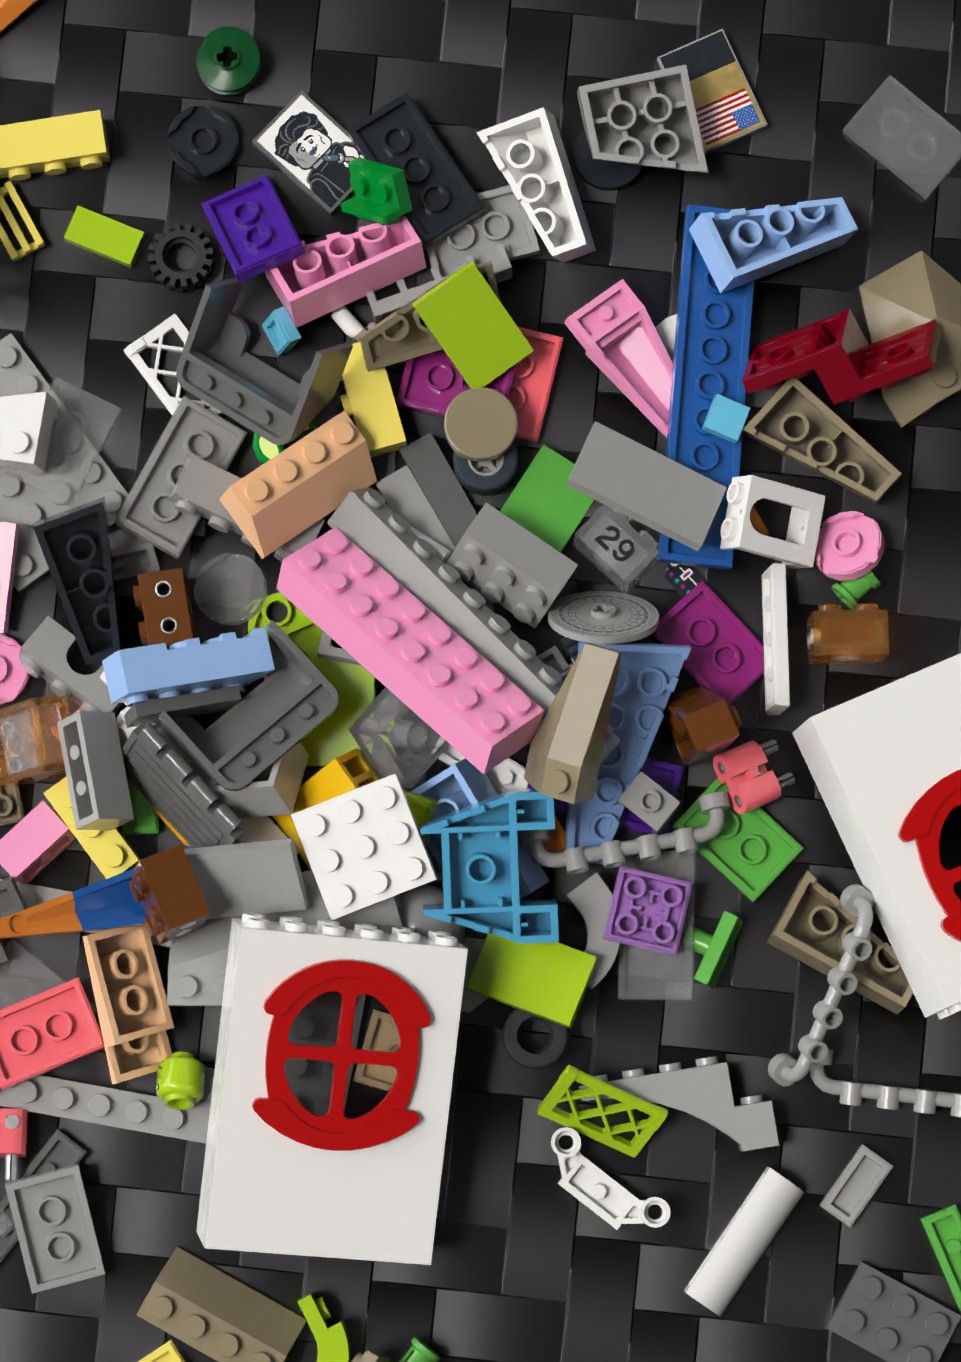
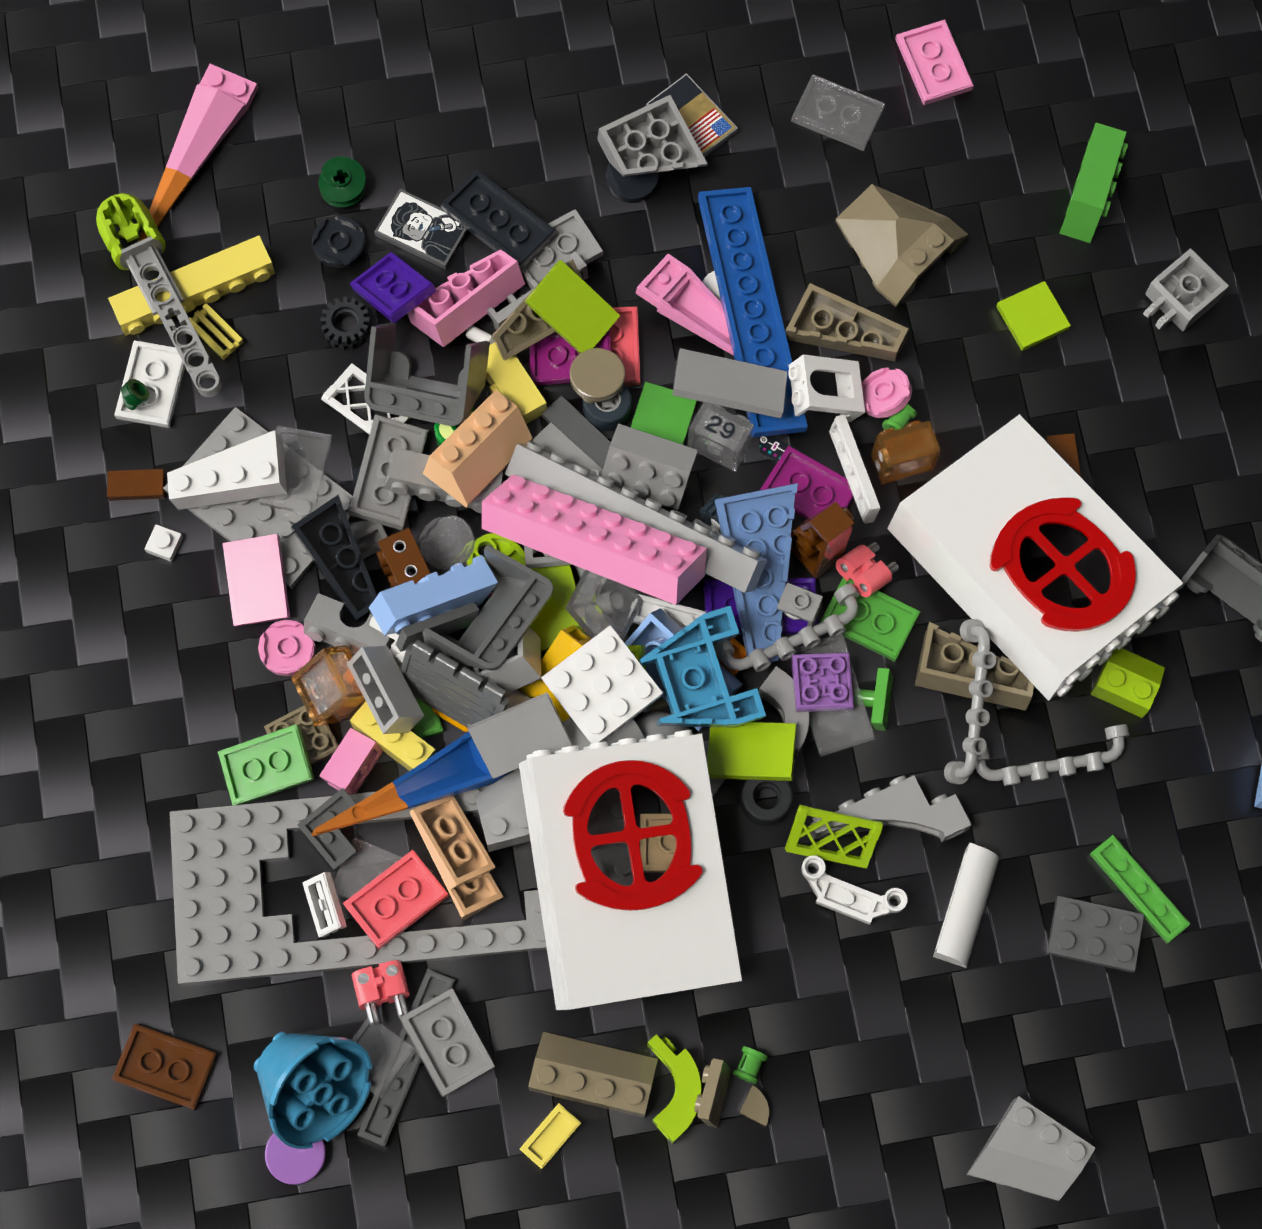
camera: 20 degrees left, 10 degrees down
lime tile [64,206,145,268] -> none
reddish brown piece [129,844,210,944] -> none
lime head [156,1051,206,1110] -> none
medium azure tile [262,306,301,356] -> none
green bracket [340,157,413,225] -> none
white wedge [477,107,596,263] -> none
dark tan wedge [524,643,622,804] -> none
light grey piece [548,591,659,644] -> none
light blue wedge [689,197,858,294] -> none
medium azure tile [702,394,750,443] -> none
dark red bracket [742,309,942,404] -> none
light grey tile [819,1144,893,1228] -> none

